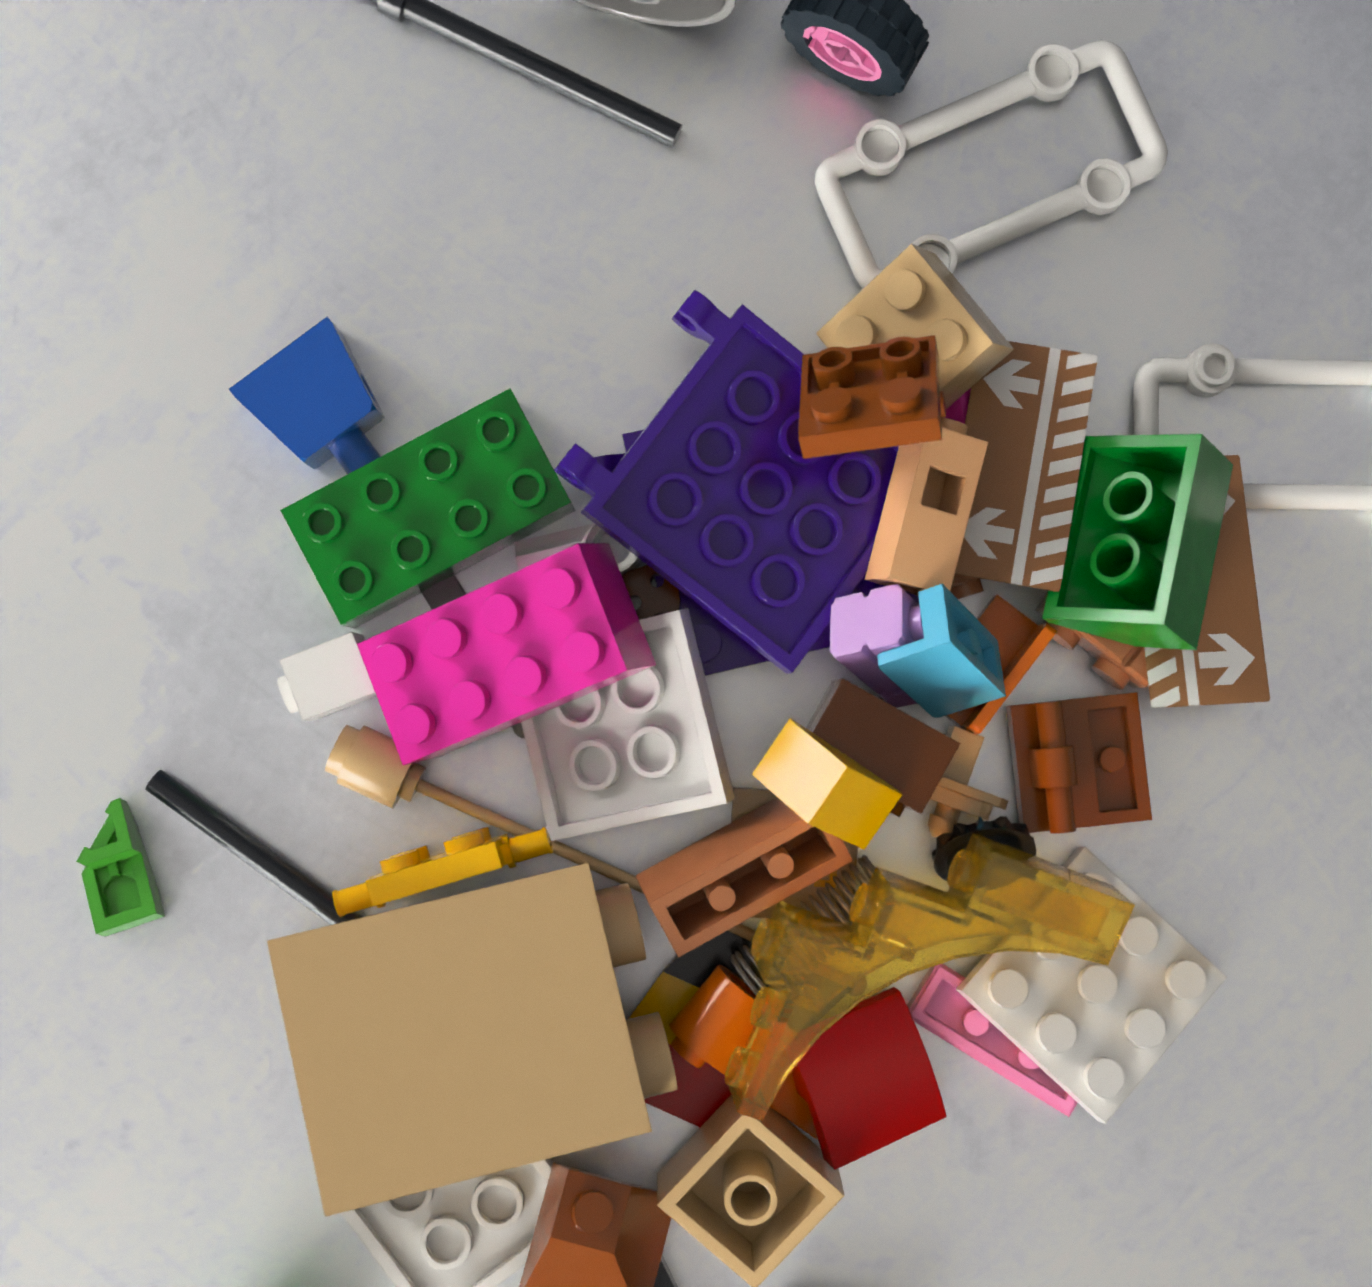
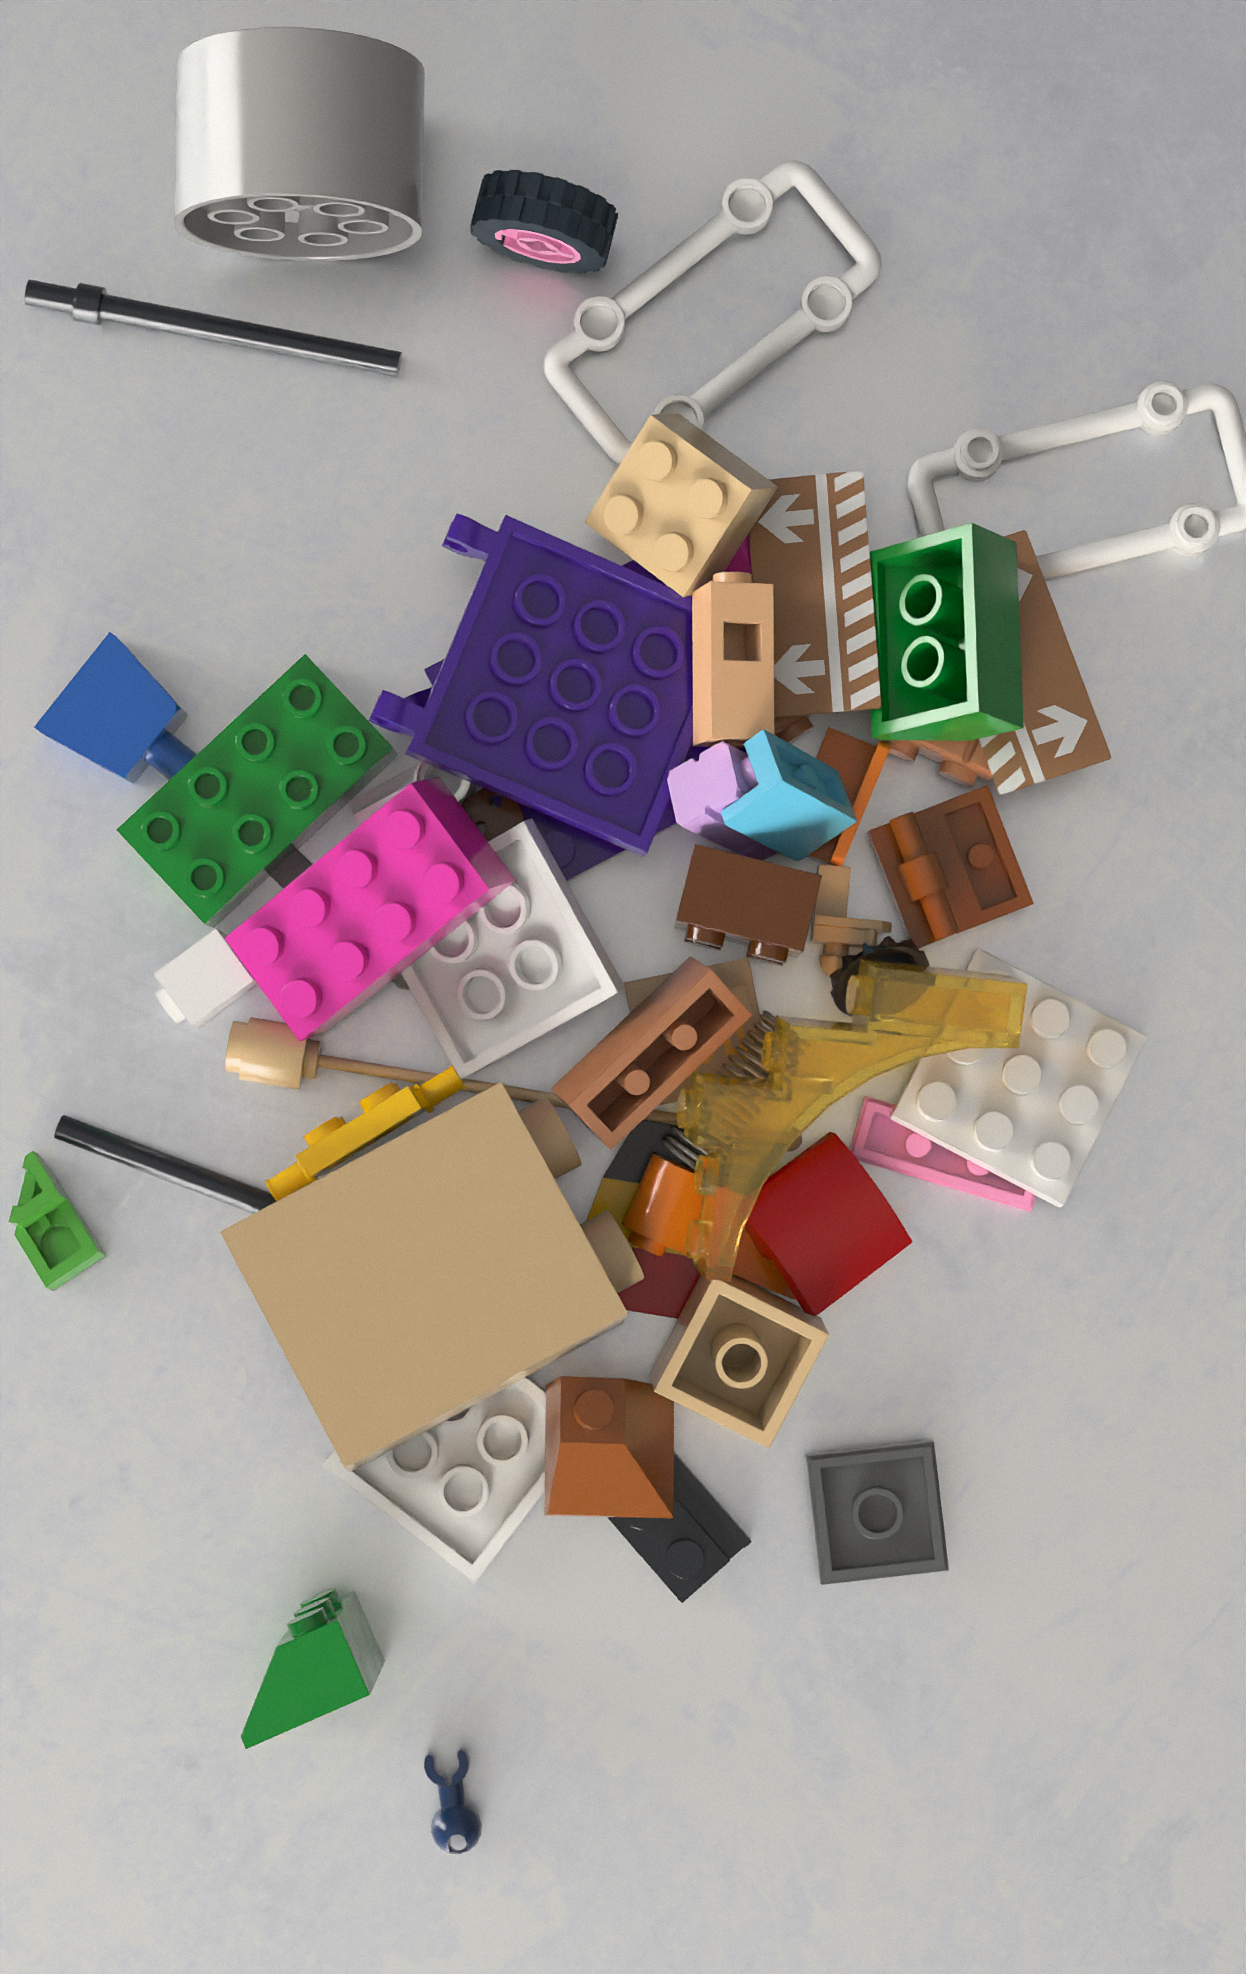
camera: 10 degrees left, 0 degrees up
yellow slope [752,718,903,850] -> none
dark orange plate [798,335,946,459] -> none

